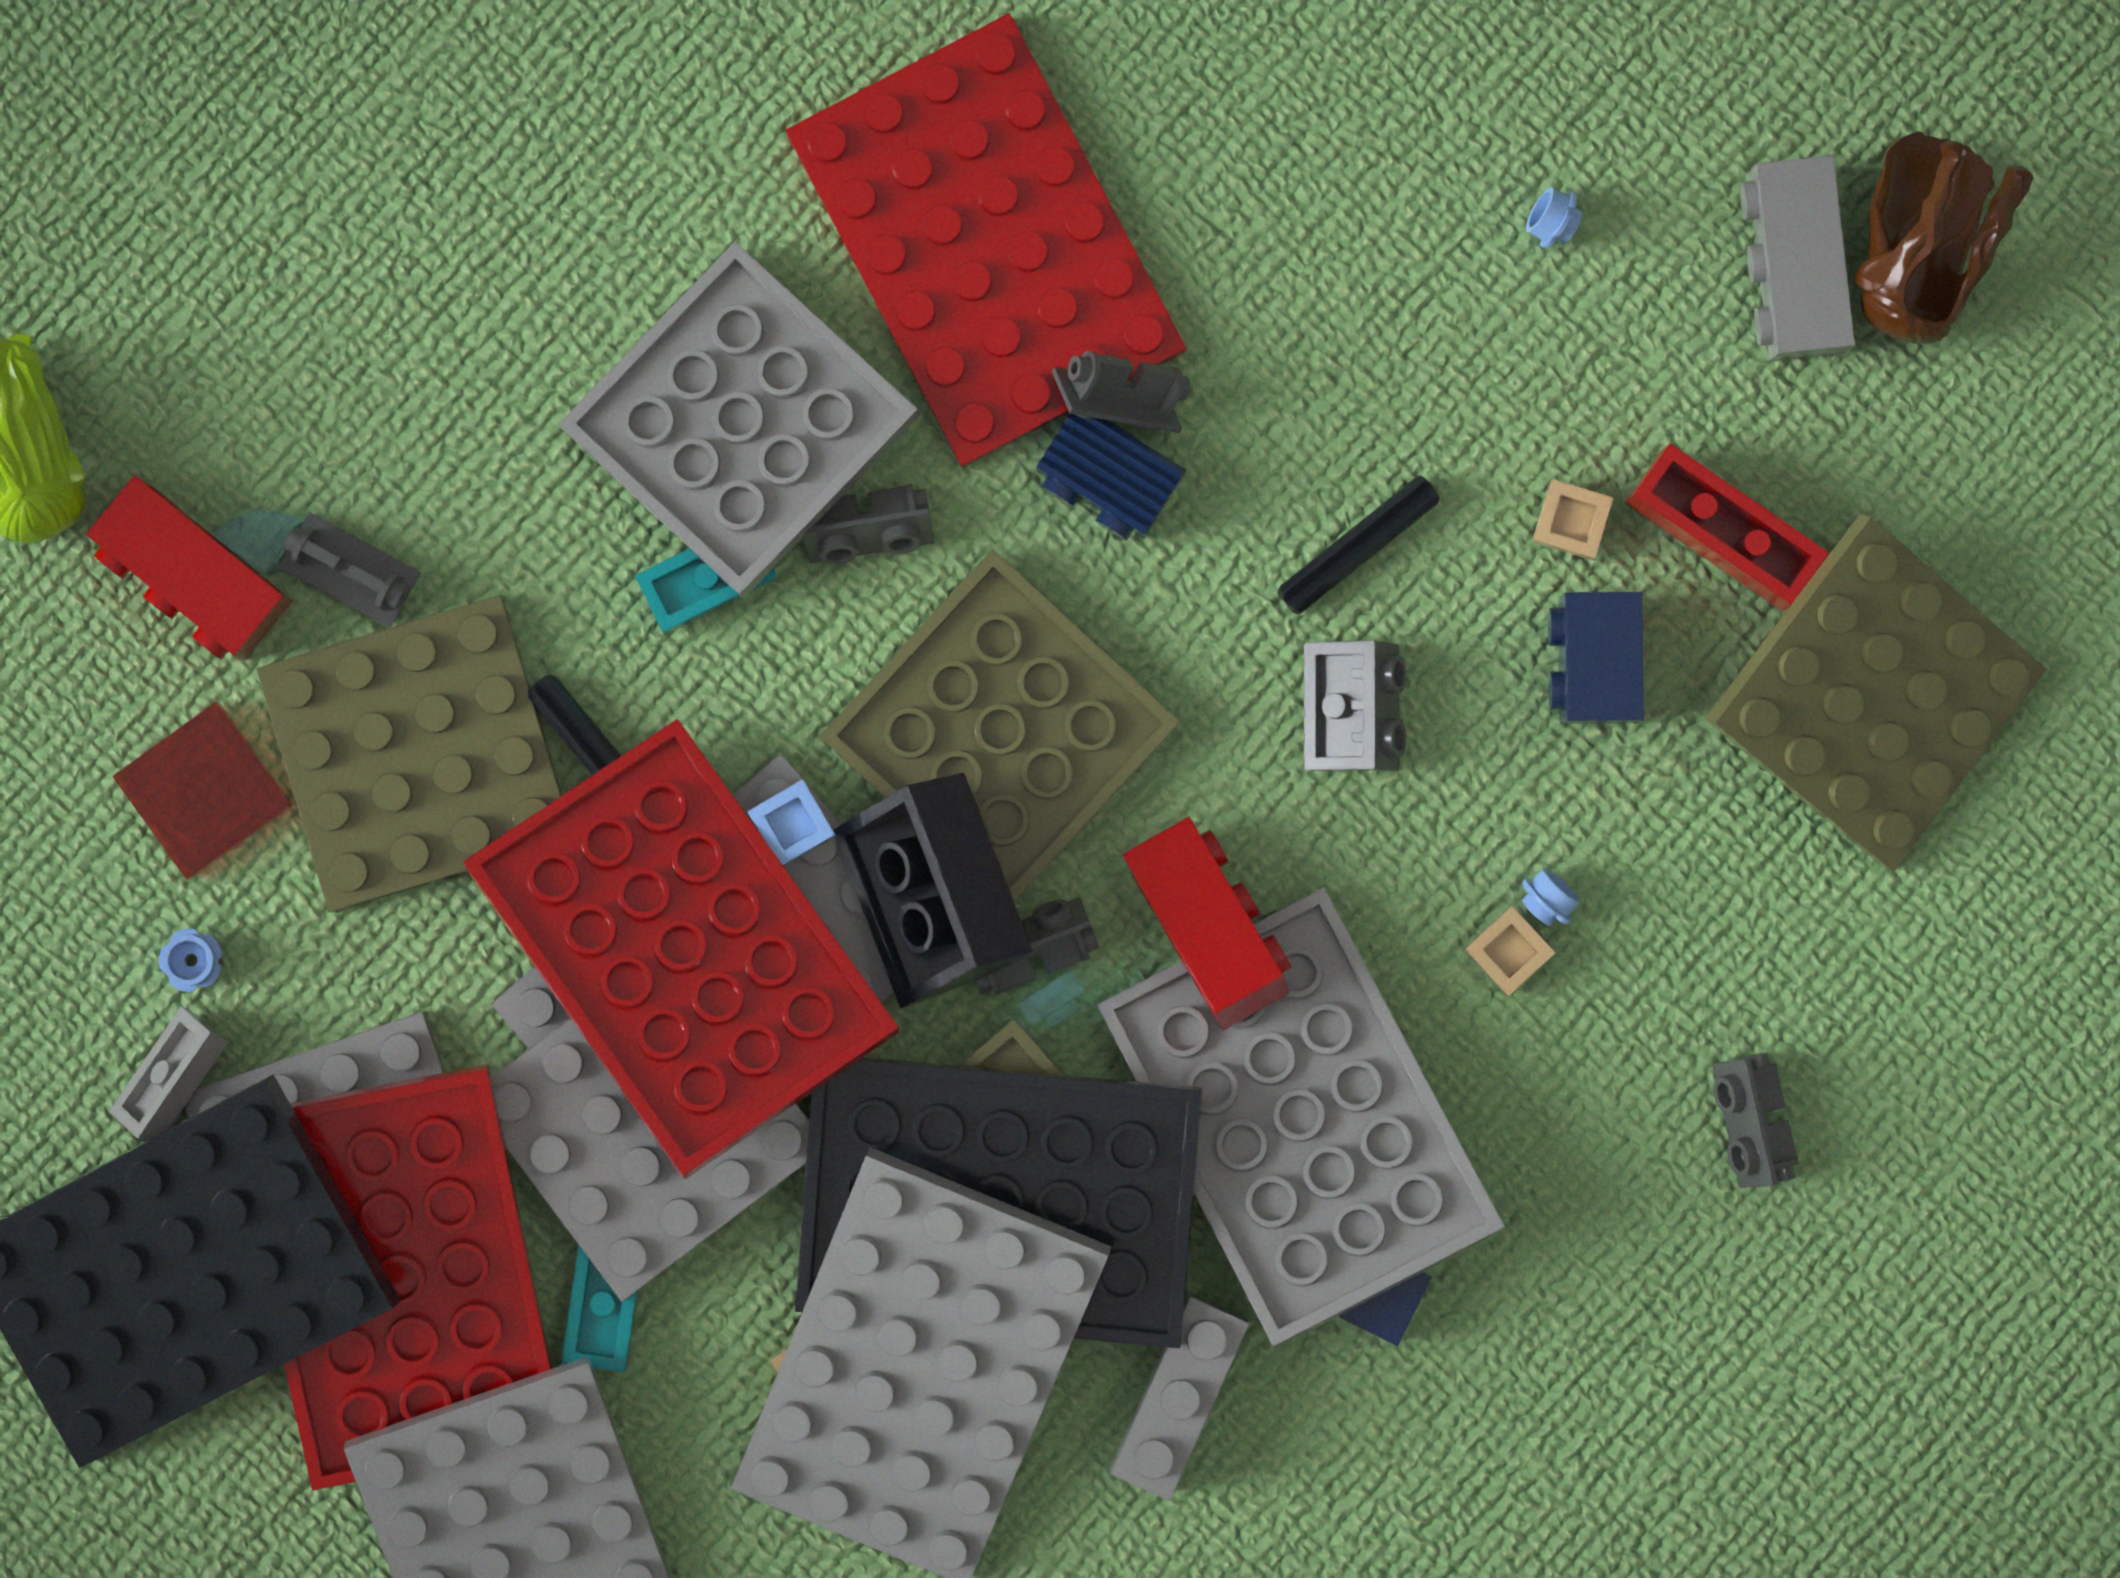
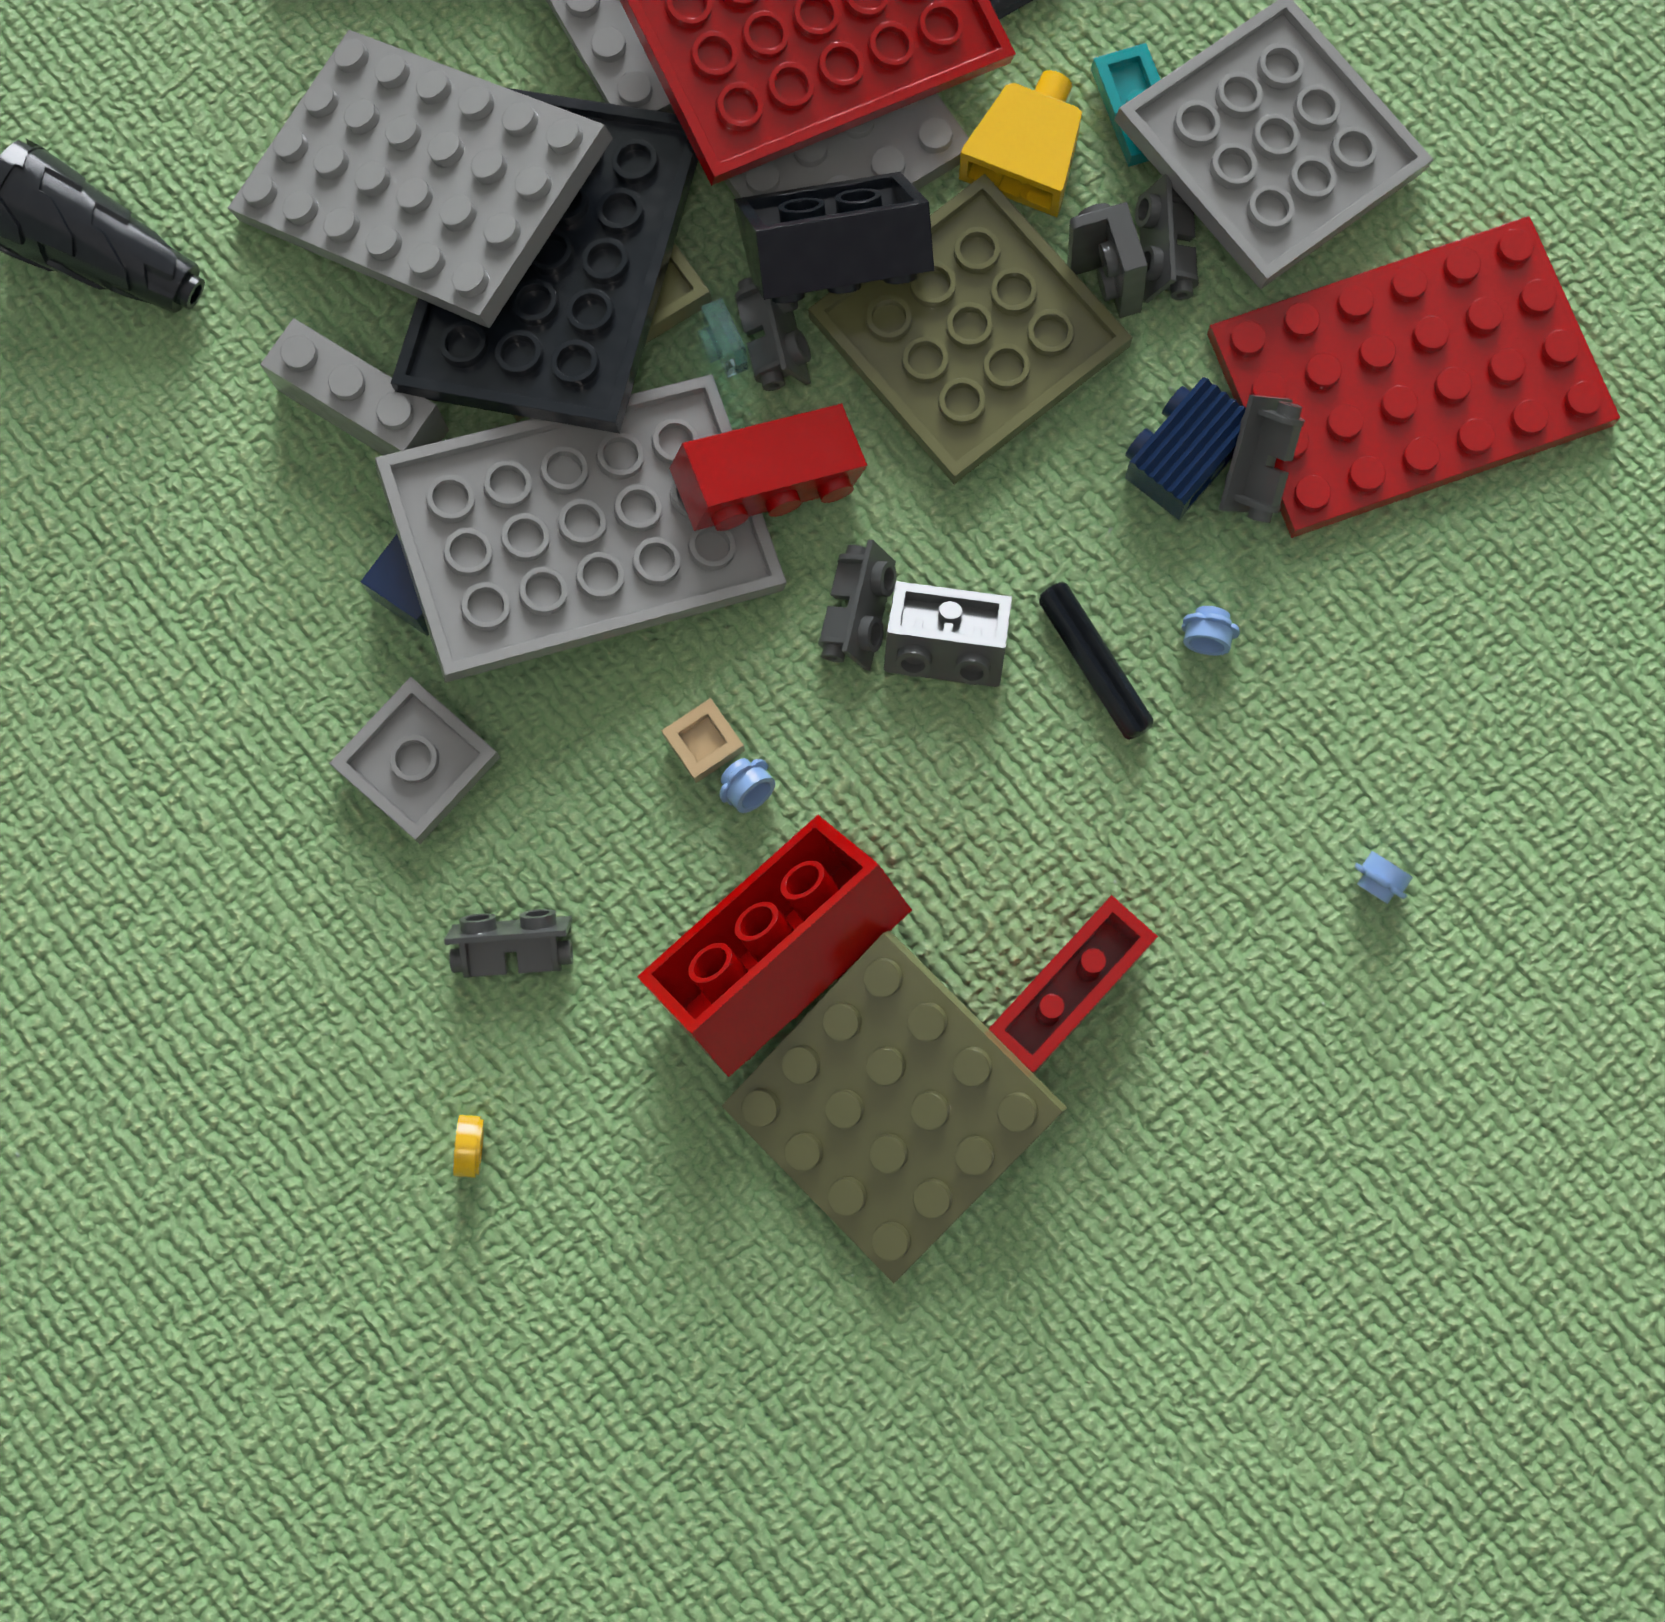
camera: 100 degrees right, 10 degrees down
light blue plate [747,779,836,866] -> none
tan plate [1532,479,1613,561] -> none
dark blue brick [1548,592,1644,724] -> none
light grey brick [1740,155,1855,361] -> none
reddish brown hair [1854,131,2034,345] -> none
none -> light grey plate [329,677,500,844]
none -> yellow tile [453,1115,484,1178]
none -> red brick [637,815,912,1077]
none -> dark grey hinge [818,540,897,671]
none -> yellow torso [959,70,1082,217]
none -> dark grey bracket [1067,202,1148,318]
none -> light blue plate [1182,606,1240,656]

